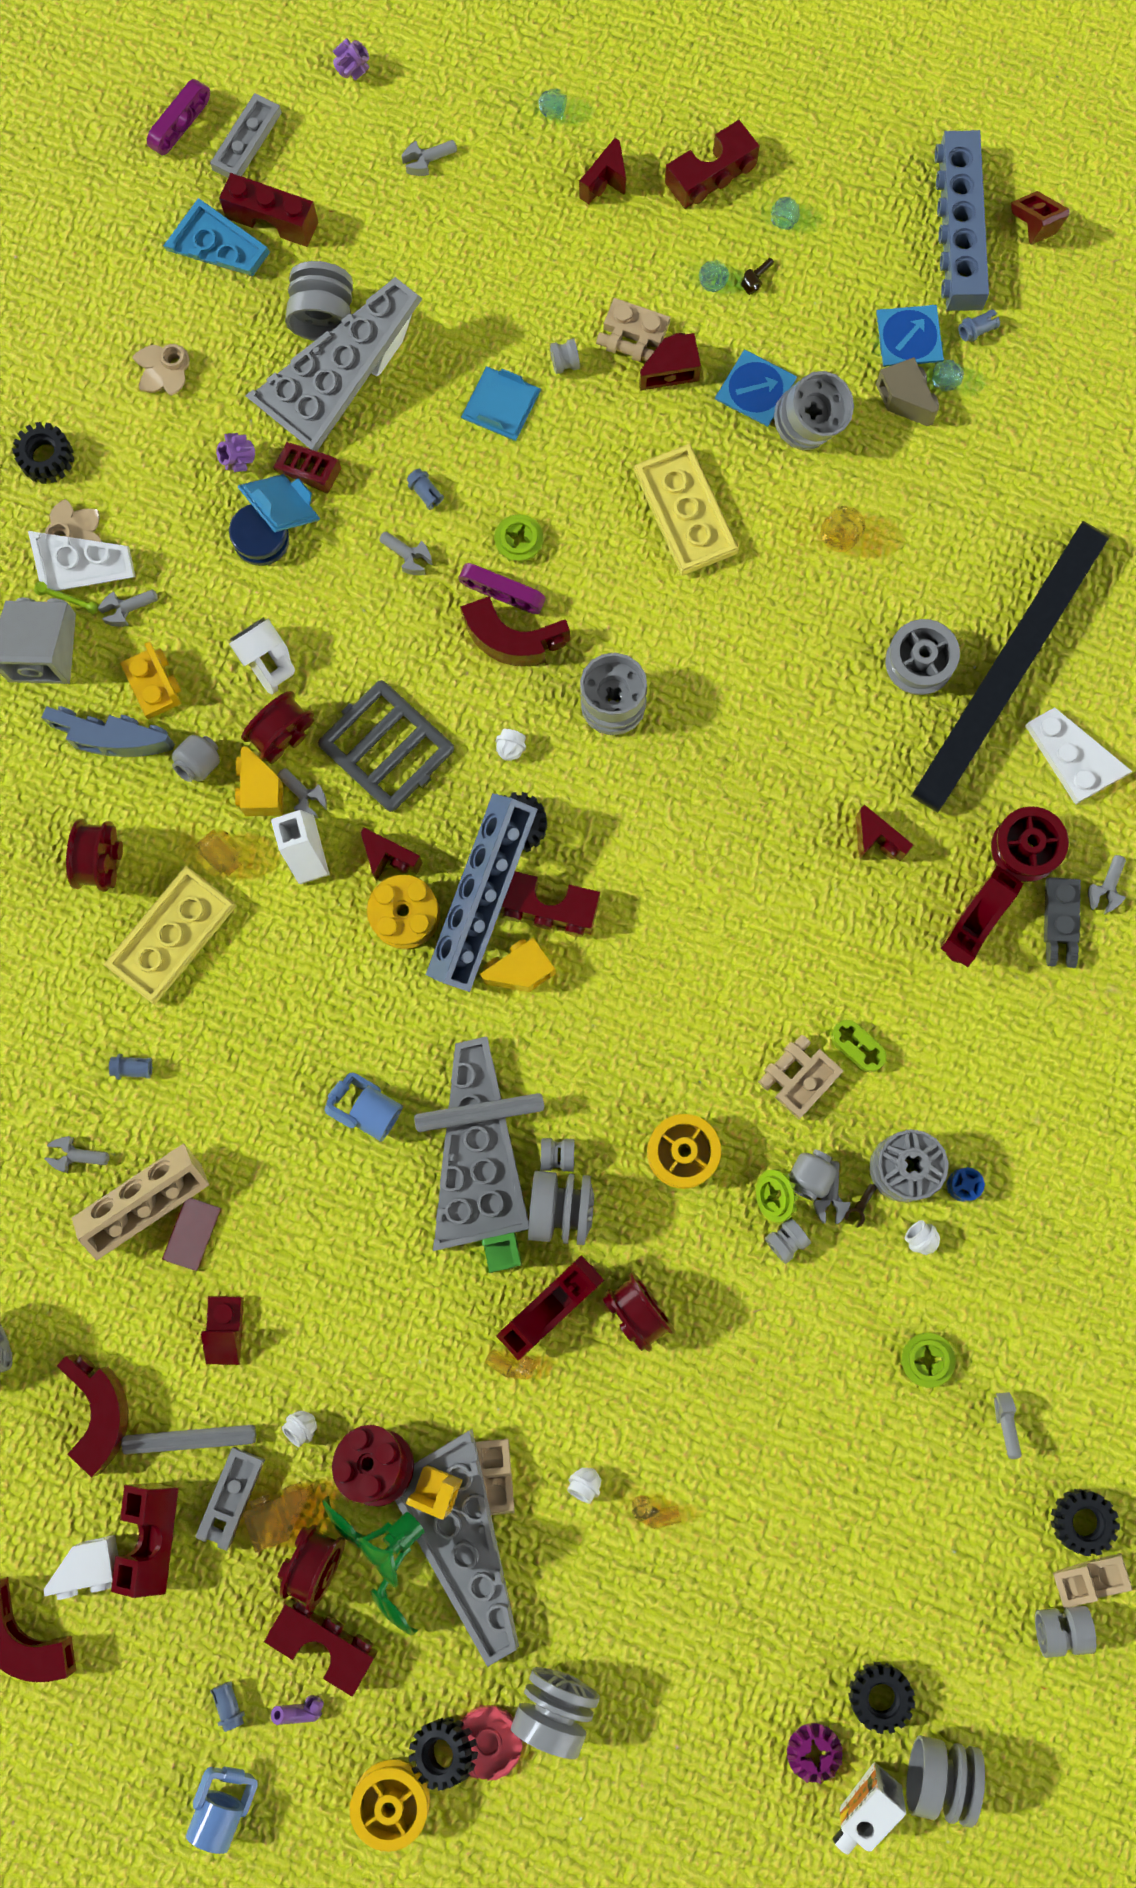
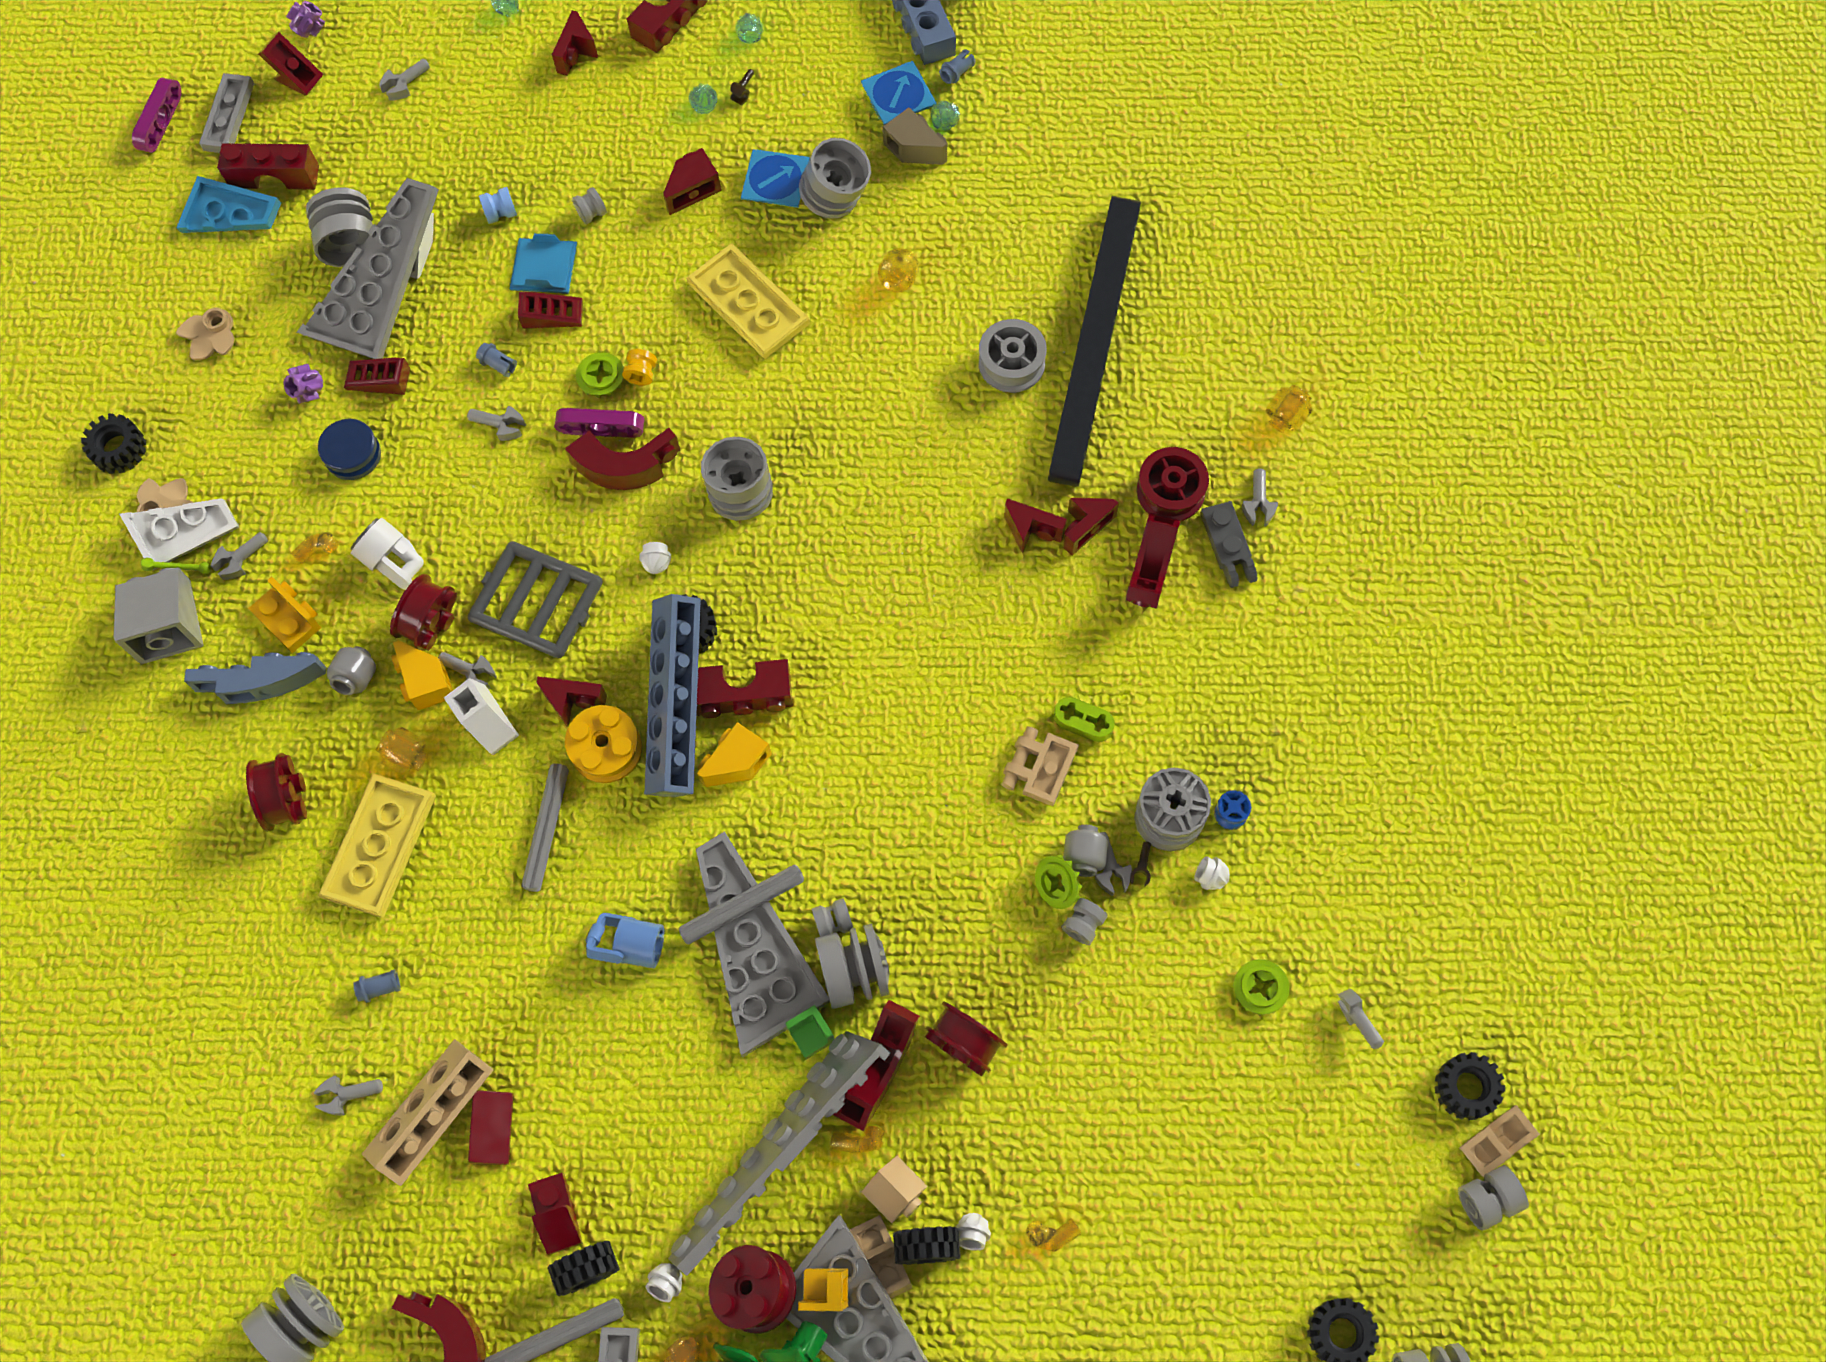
camera: 20 degrees left, 10 degrees down
dark azure piece [238,474,320,532] -> none
tan plate [596,298,670,362] -> none
yellow wheel [647,1114,721,1189] -> none
white wing [1025,707,1132,805] -> none
none -> dark red slope [258,32,324,95]
none -> clear yellow arm [290,532,339,564]
none -> light blue wheel [479,187,517,224]
none -> dark red slope [518,292,583,329]
none -> light grey axle [521,763,569,892]
none -> black tyre [548,1241,620,1296]
none -> yellow wheel [622,349,657,386]
none -> light grey wing [668,1031,890,1276]
none -> tan brick [862,1155,927,1223]
none -> black tyre [893,1226,960,1265]
none -> dark red slope [1063,498,1119,556]

